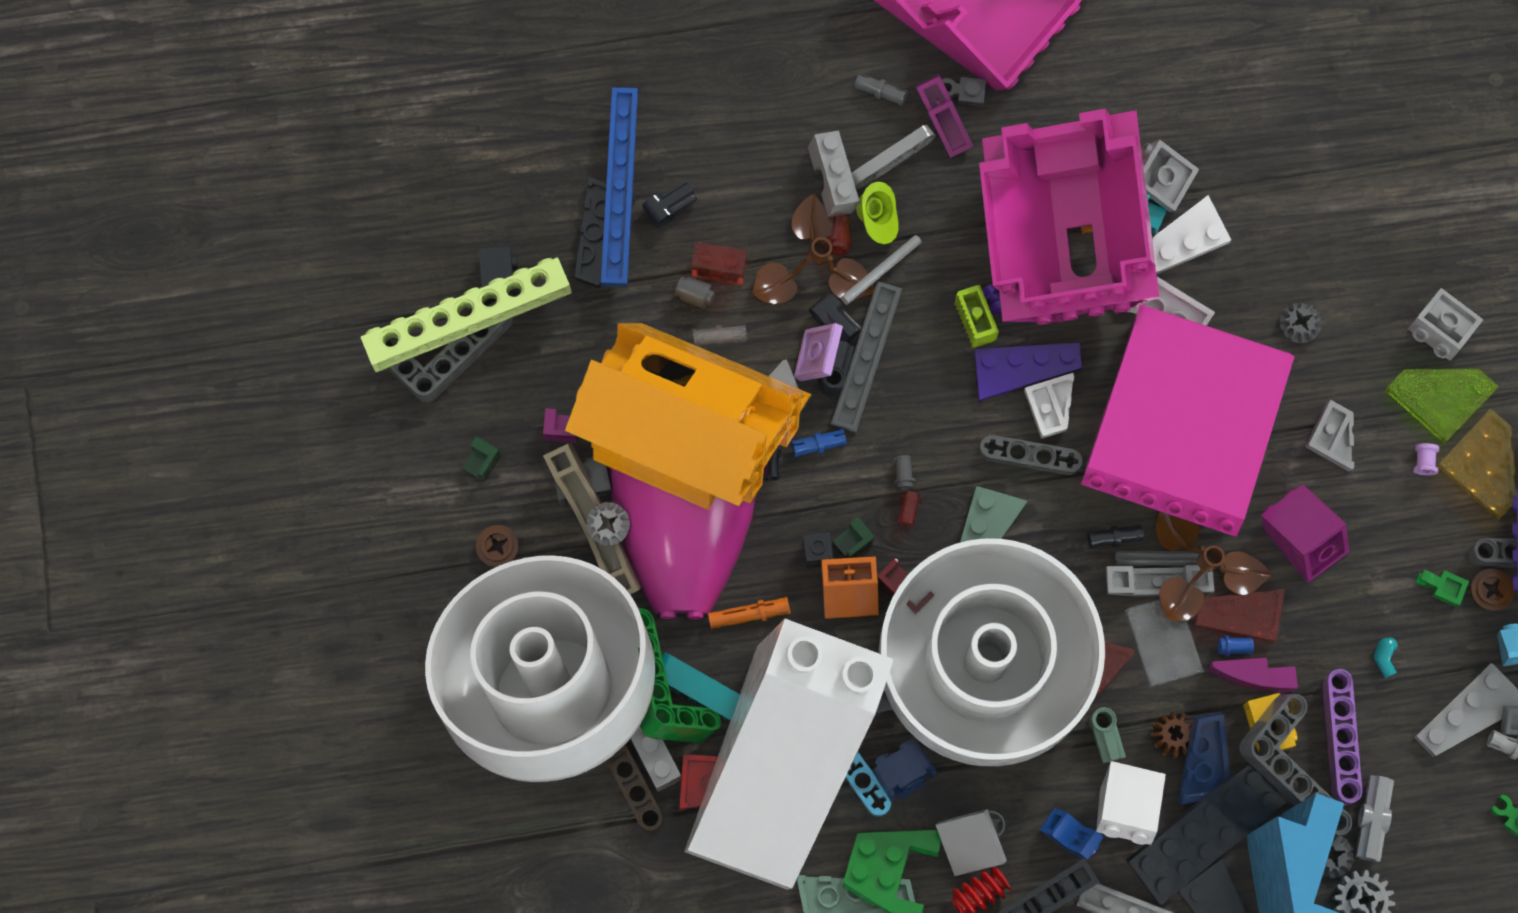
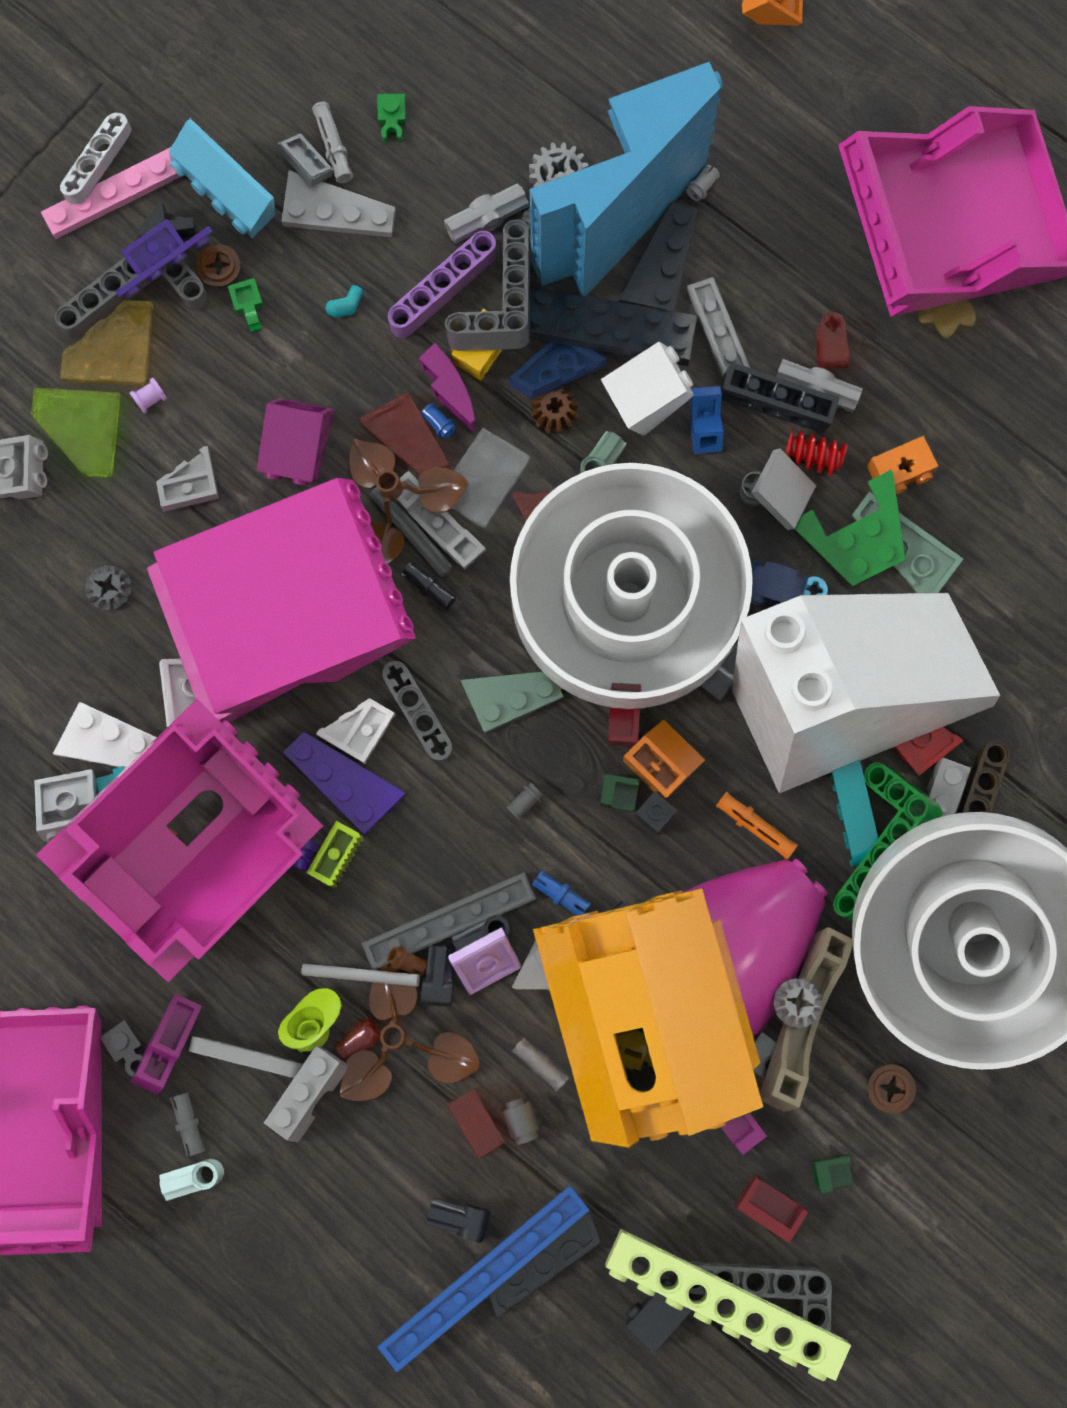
camera: 130 degrees left, 5 degrees up
clear red pin [897,491,922,526] -> none
none -> light aqua piece [159,1159,224,1201]
none -> reddish brown pin [387,946,427,977]
none -> dark red panel [734,1174,809,1243]

